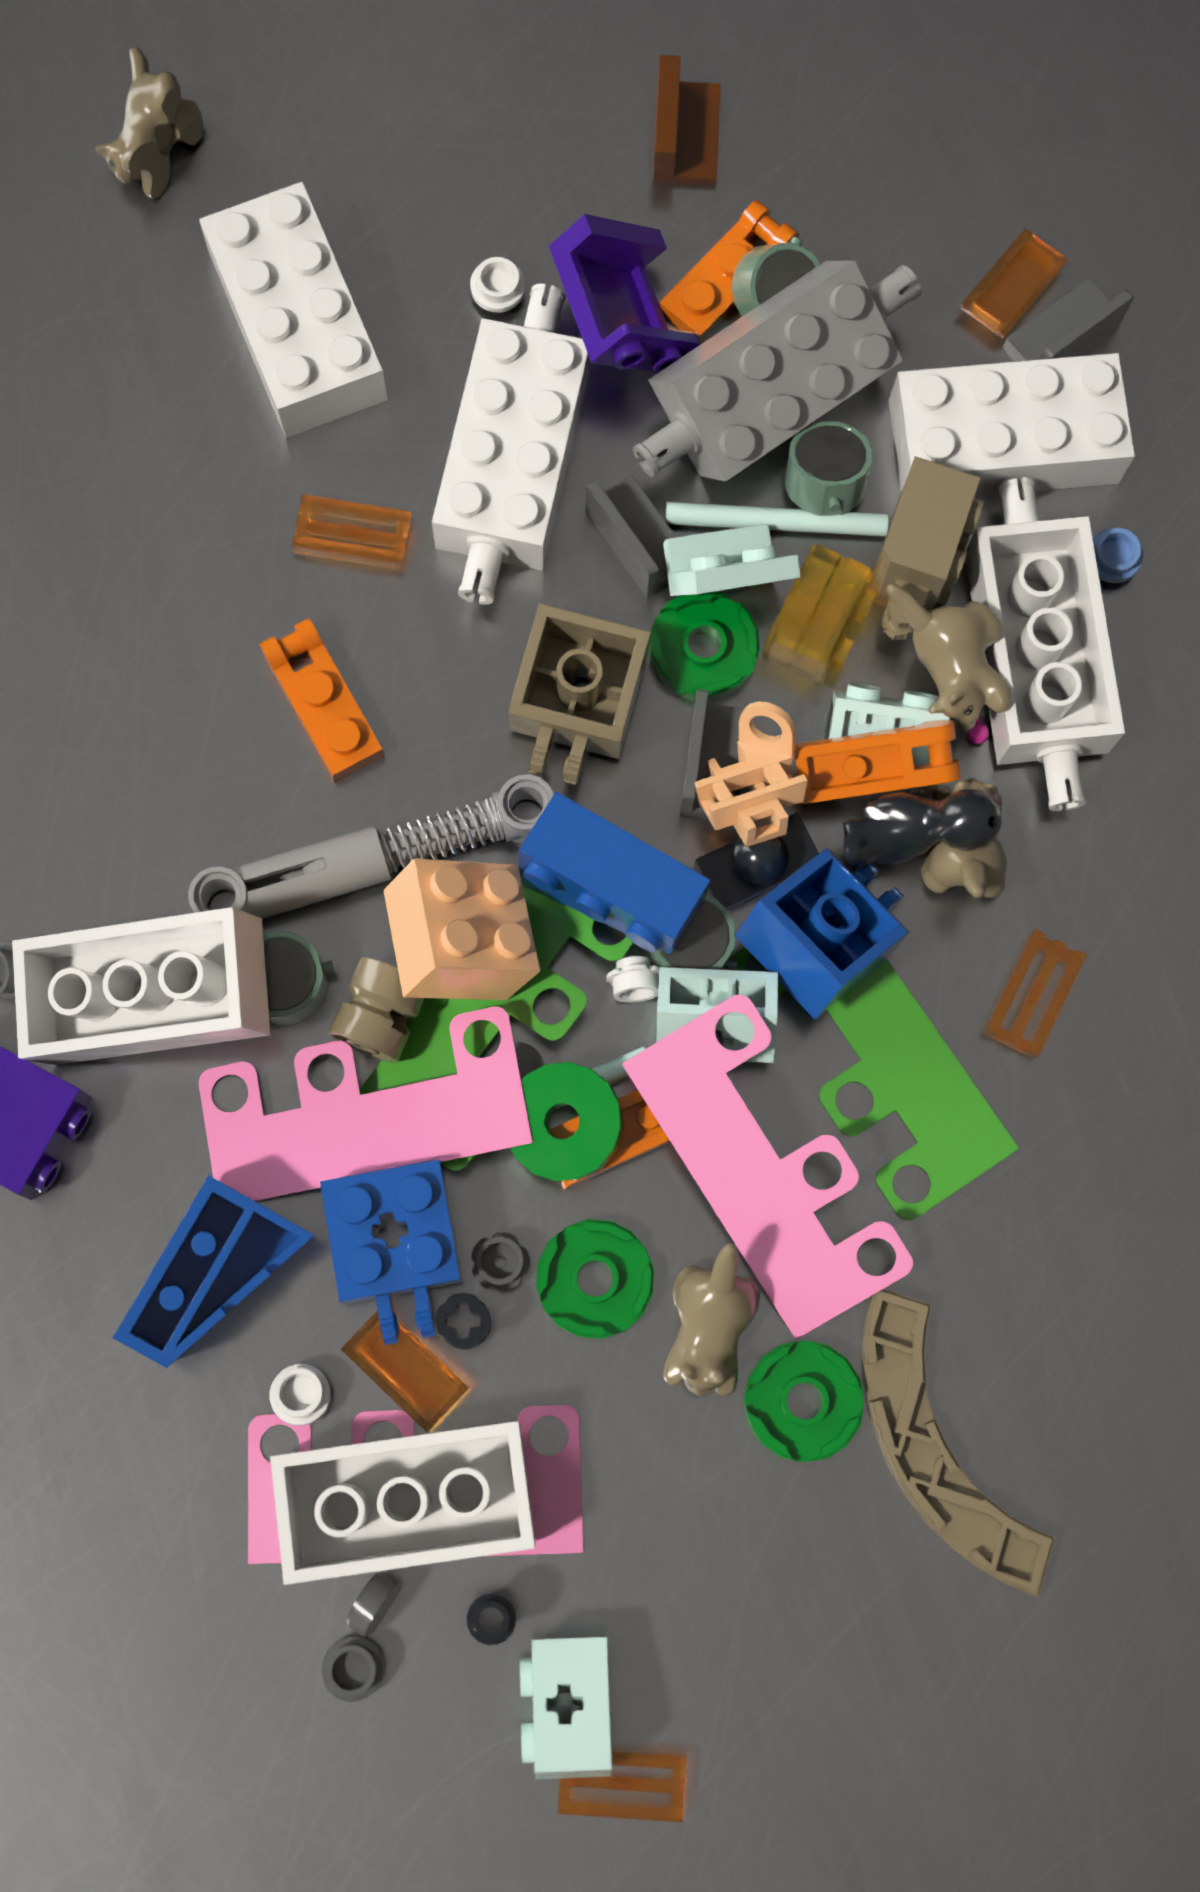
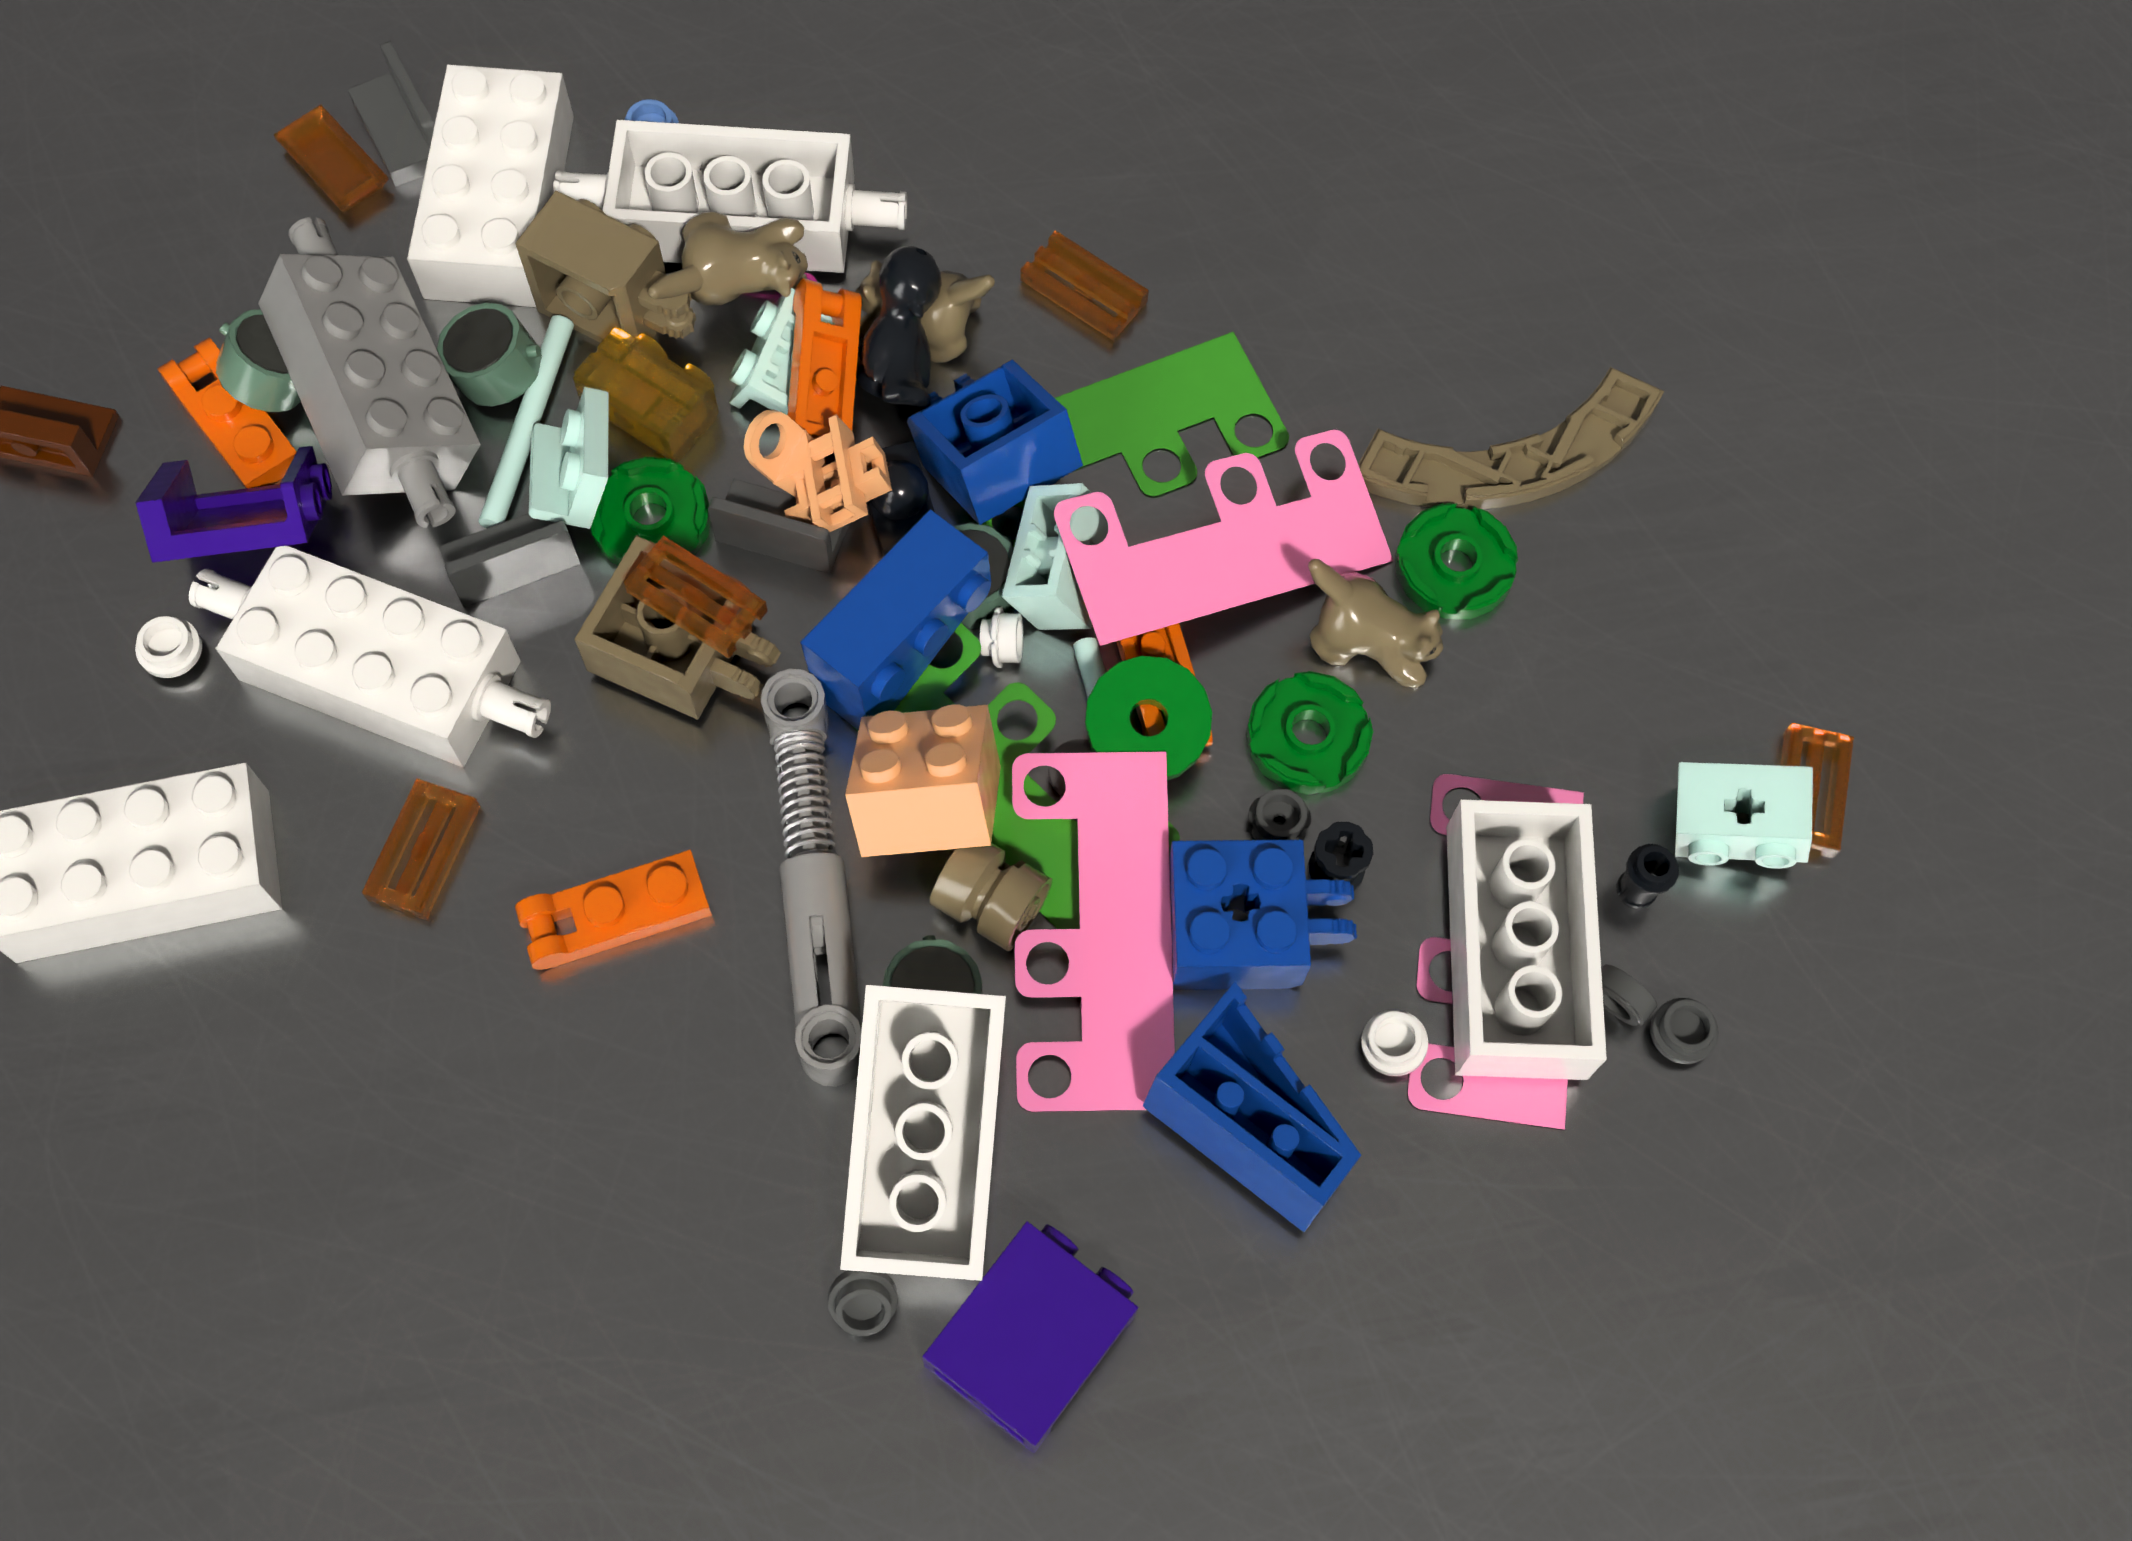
camera: 80 degrees left, 10 degrees down
clear orange tile [341,1310,469,1433] -> none
none -> clear orange tile [624,535,768,659]

